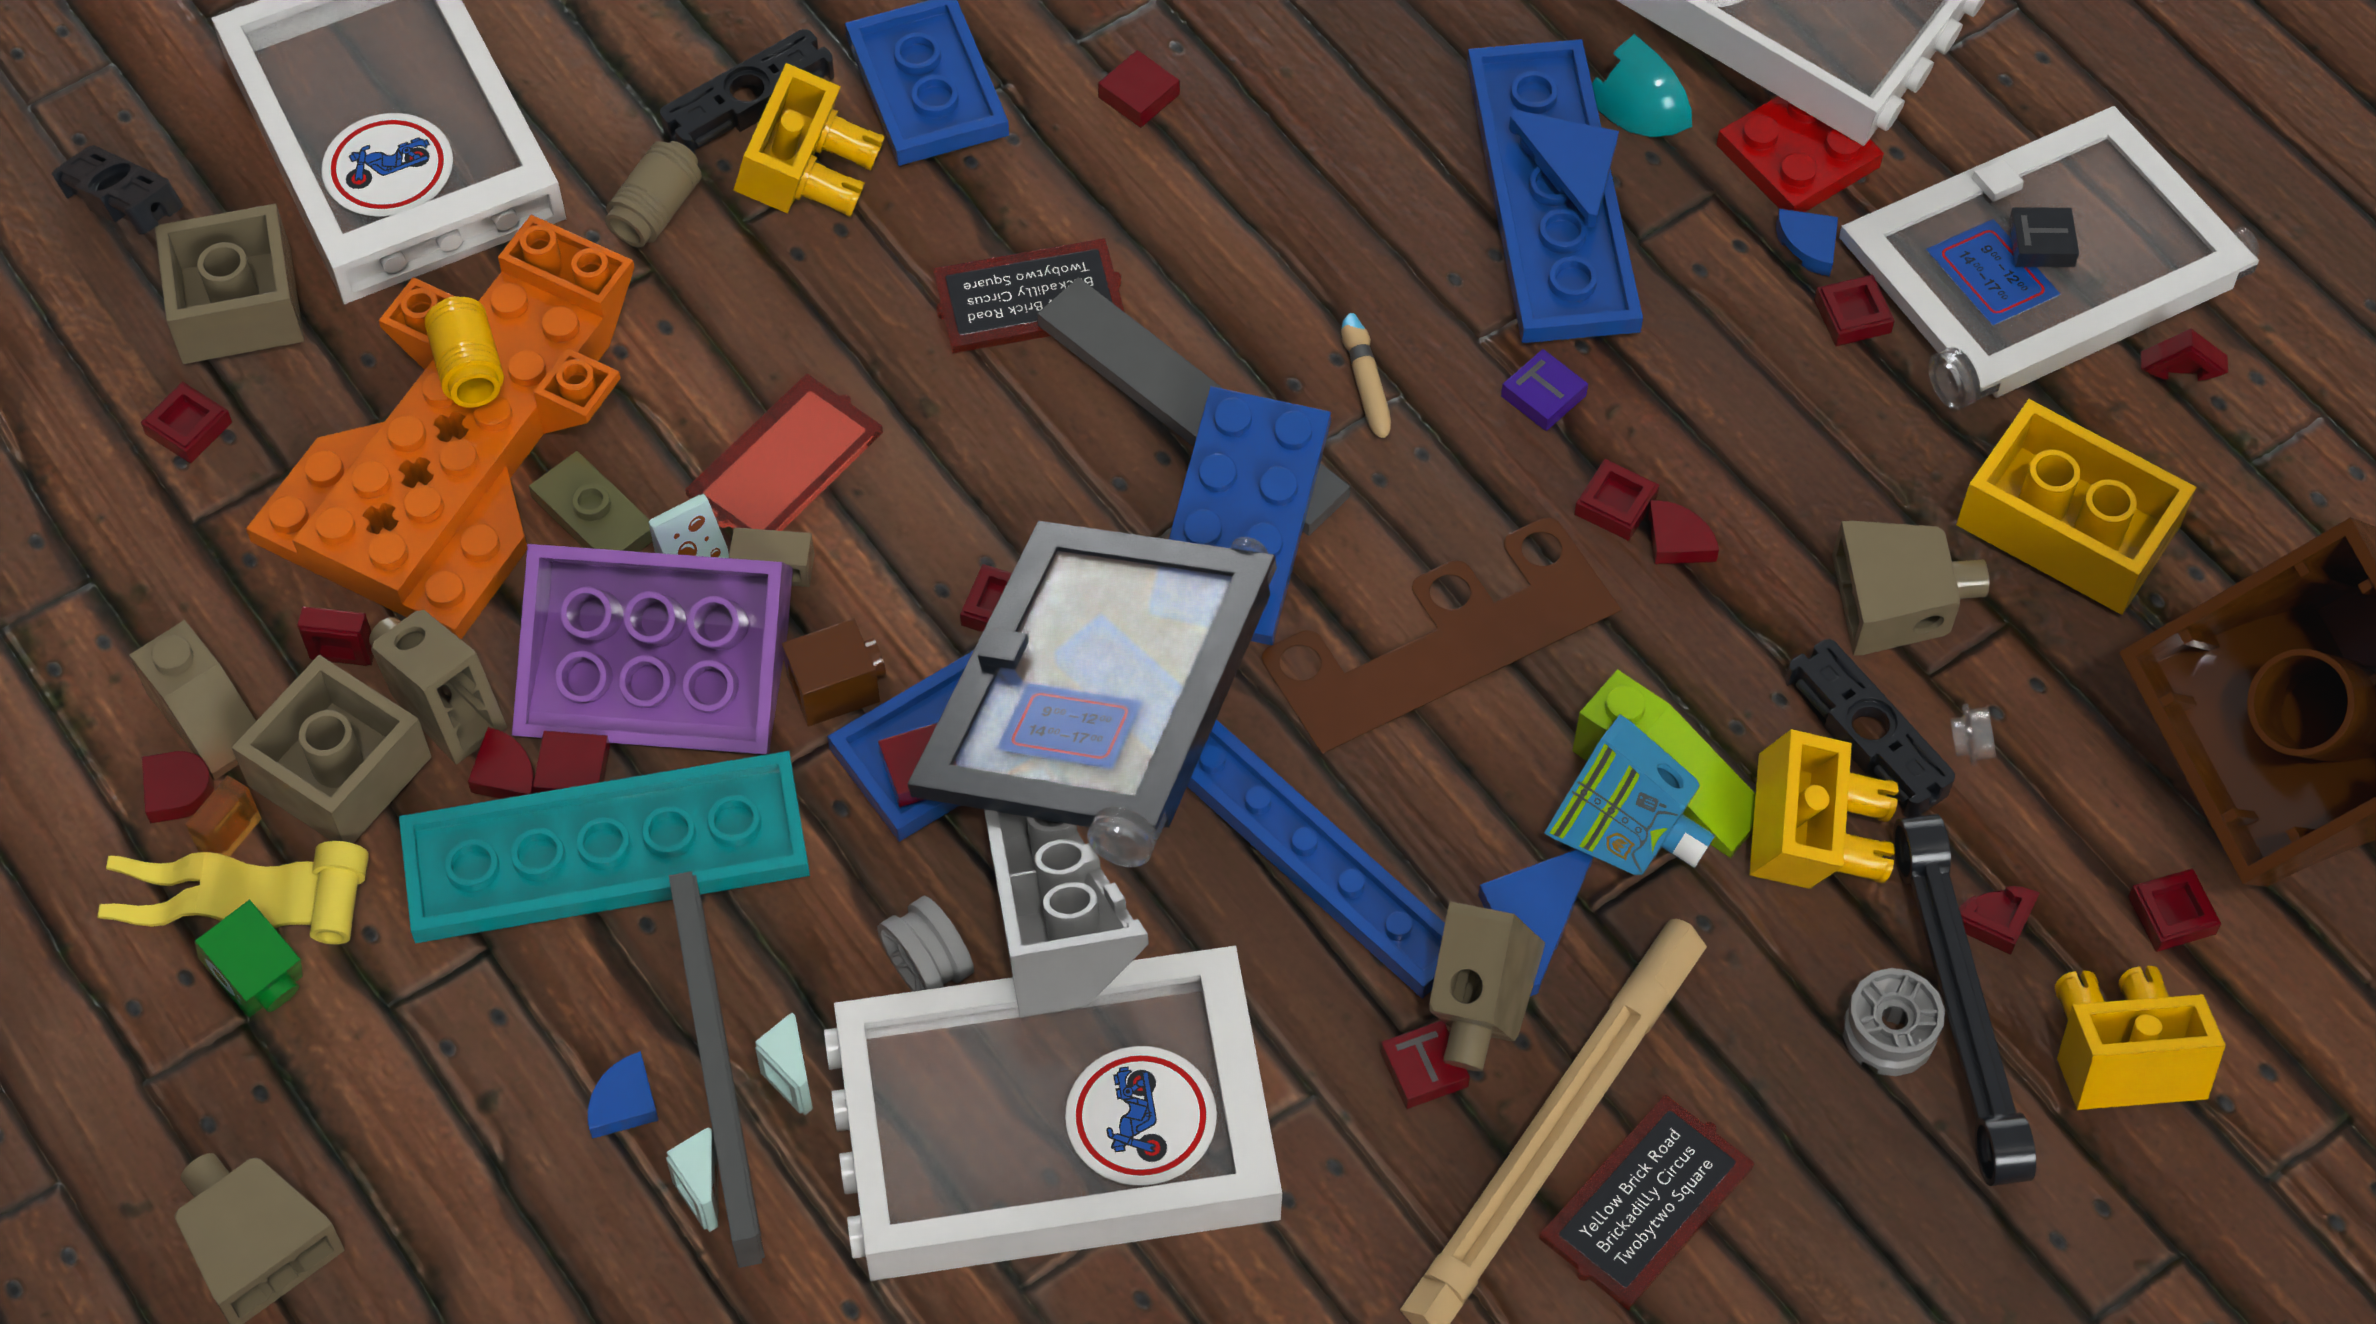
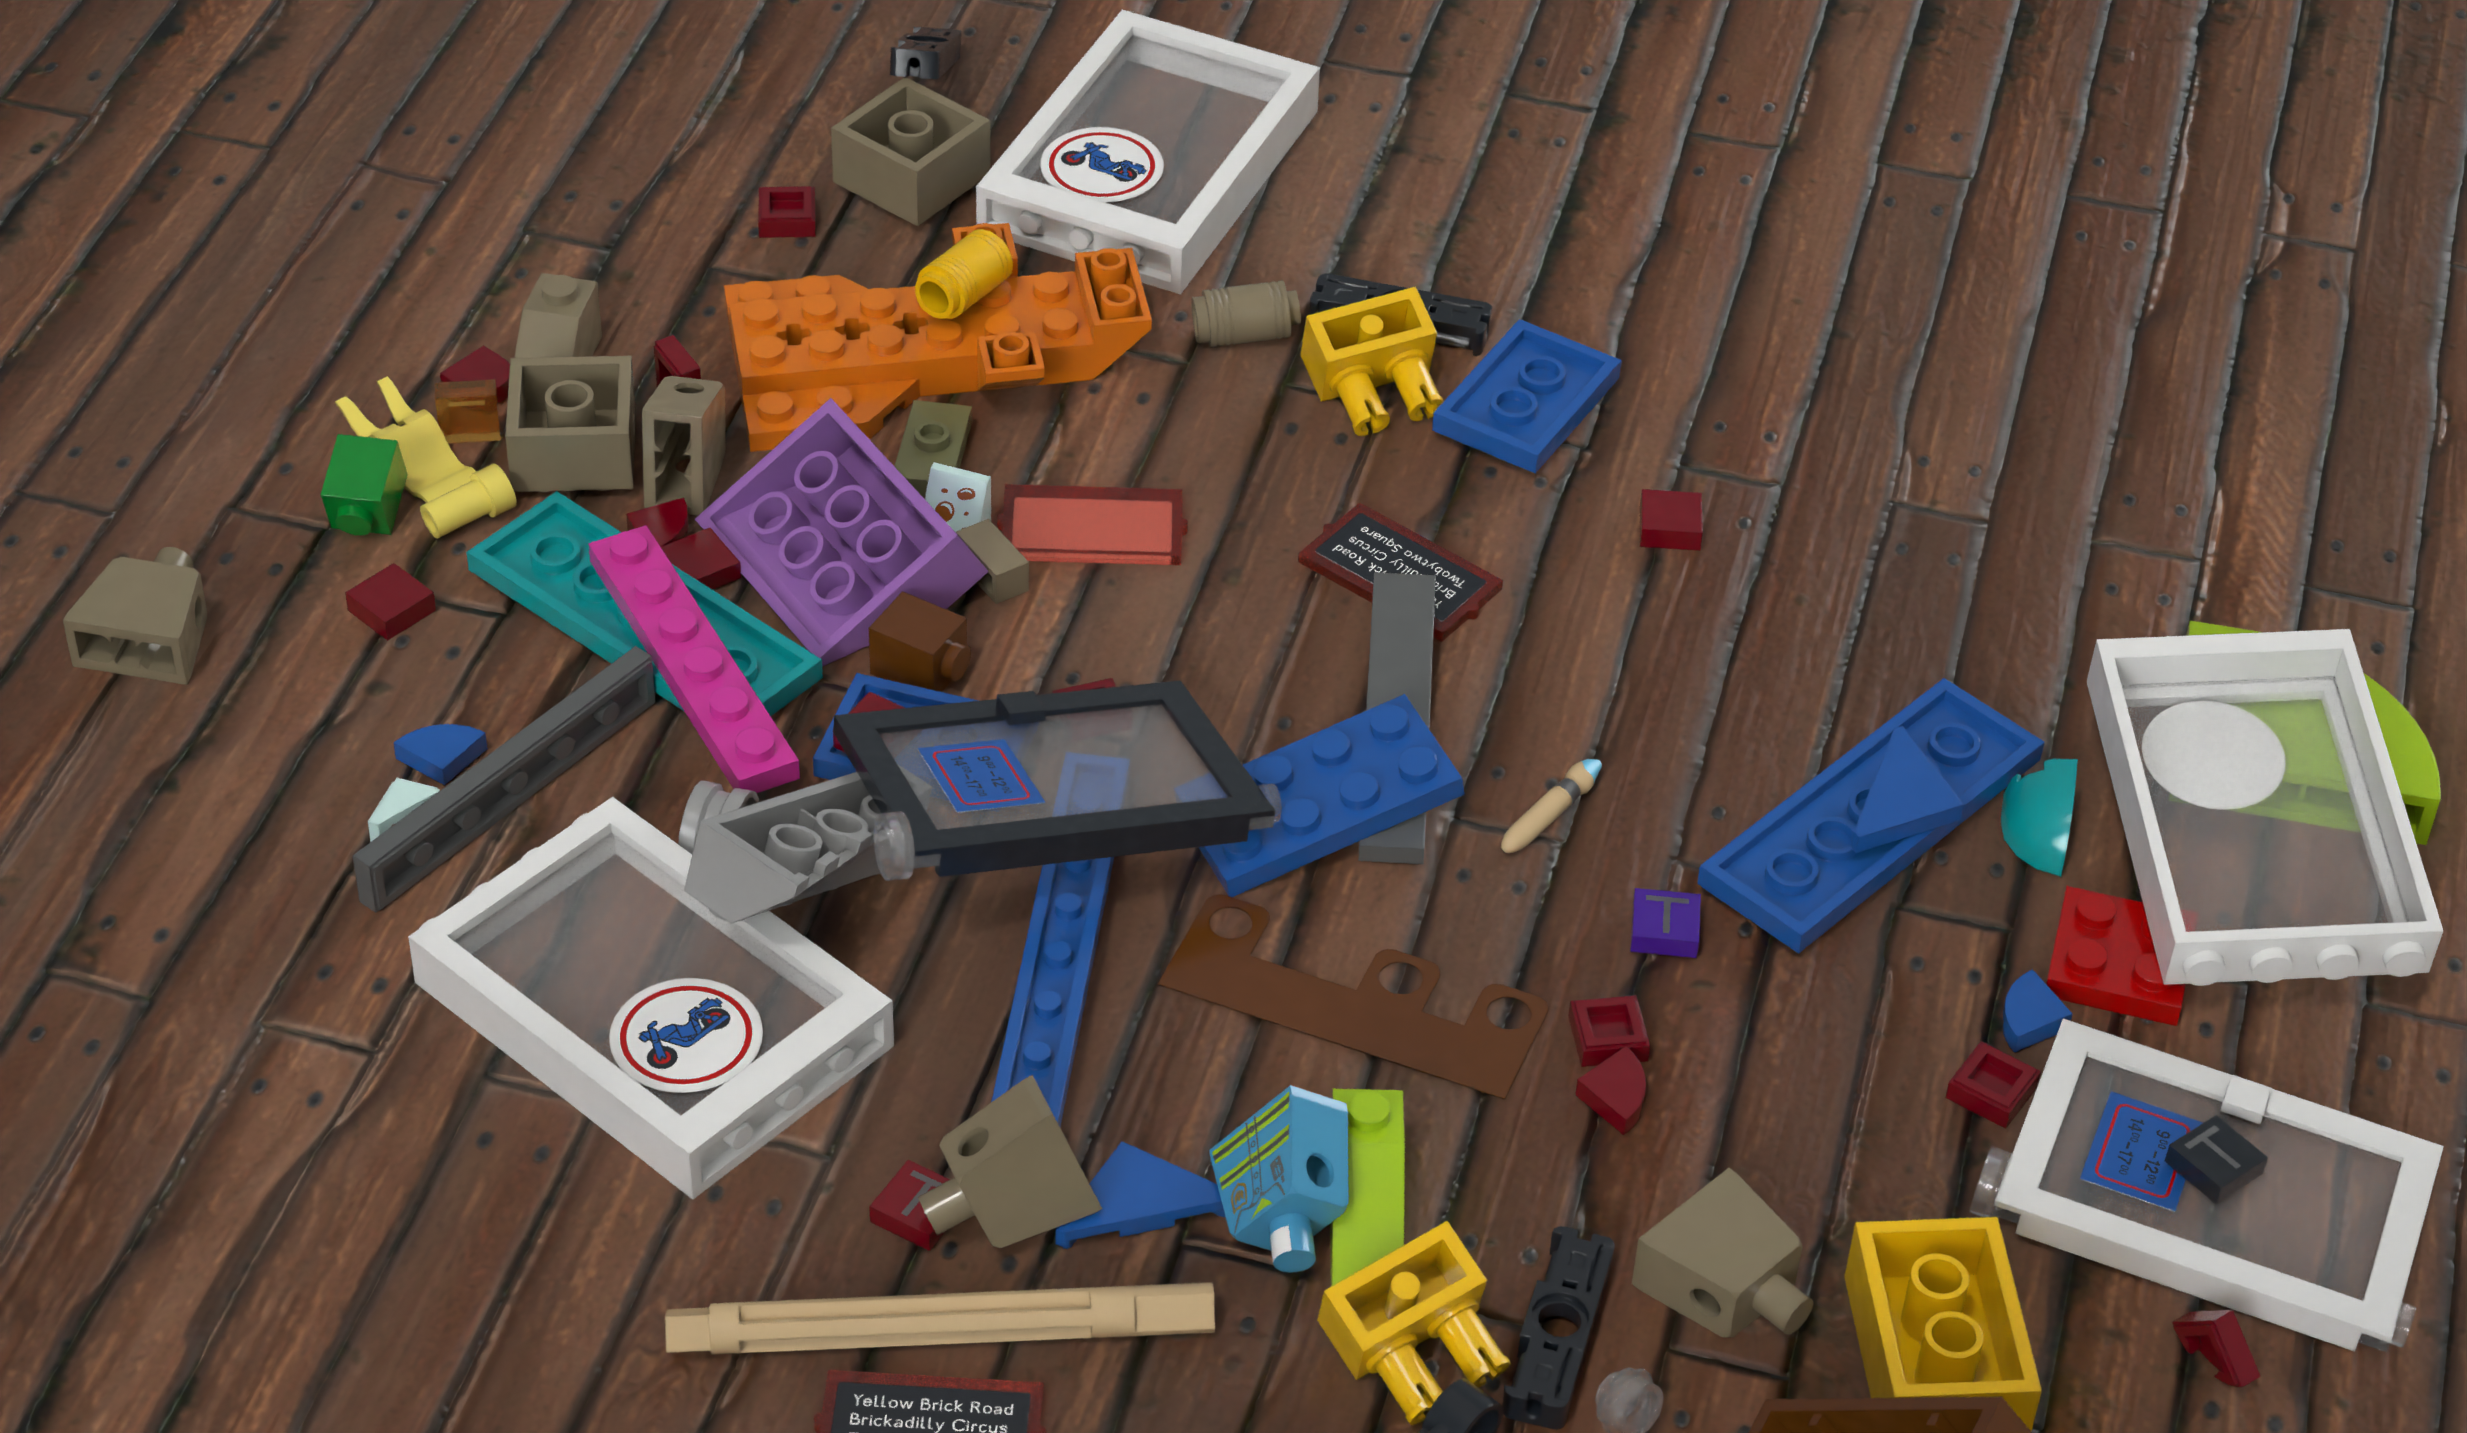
camera: 50 degrees right, 15 degrees down
light aqua slope [755,1013,813,1115] -> none
none -> dark red tile [345,563,436,641]
none -> dark pink plate [588,525,800,794]

